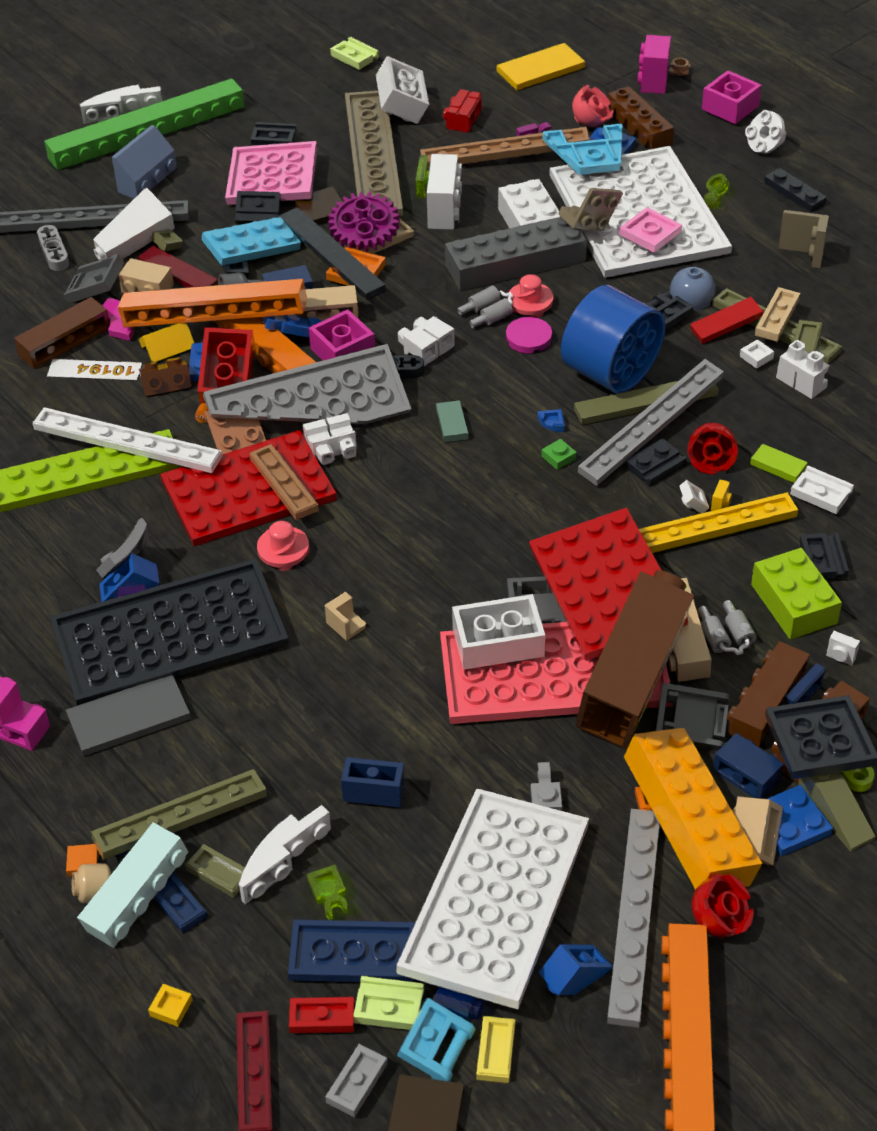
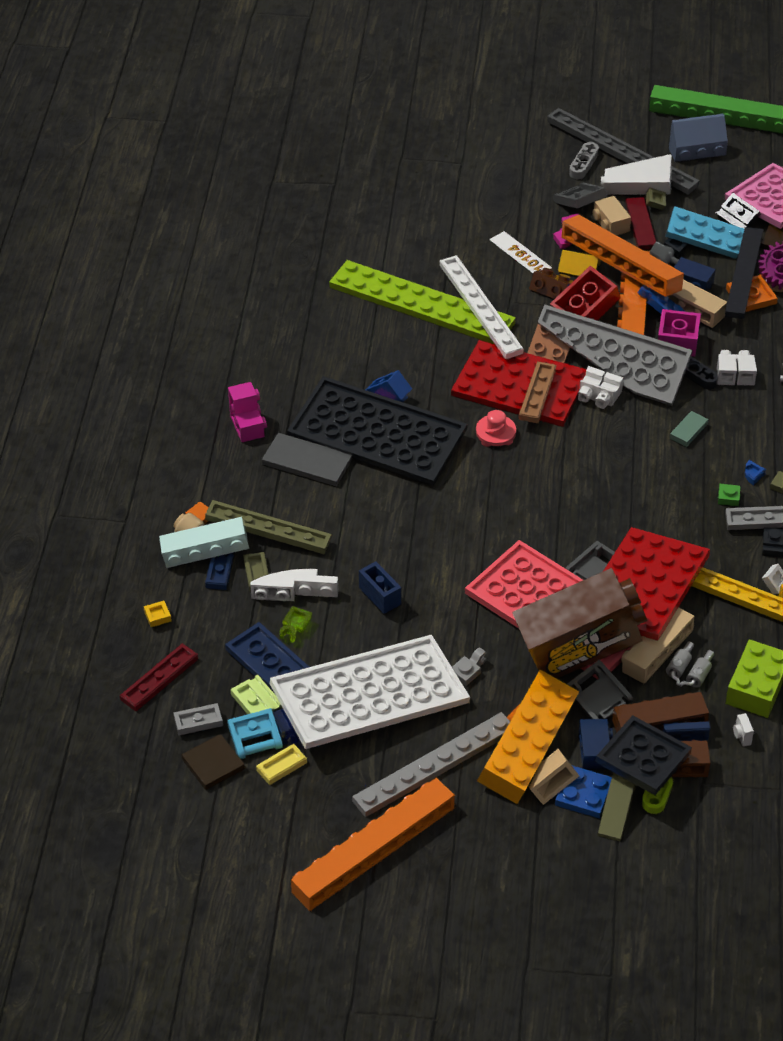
camera: 45 degrees right, 0 degrees up
reddish brown brick [14,297,110,369] -> none
white slope [80,85,162,124] -> none
light grey plate [96,518,148,578] -> none
red plate [289,997,354,1033] -> none
tan panel [325,592,366,641] -> none
white brick [452,594,545,670] -> none
blue slope [538,944,613,995] -> none
red cylinder [691,874,754,938] -> none

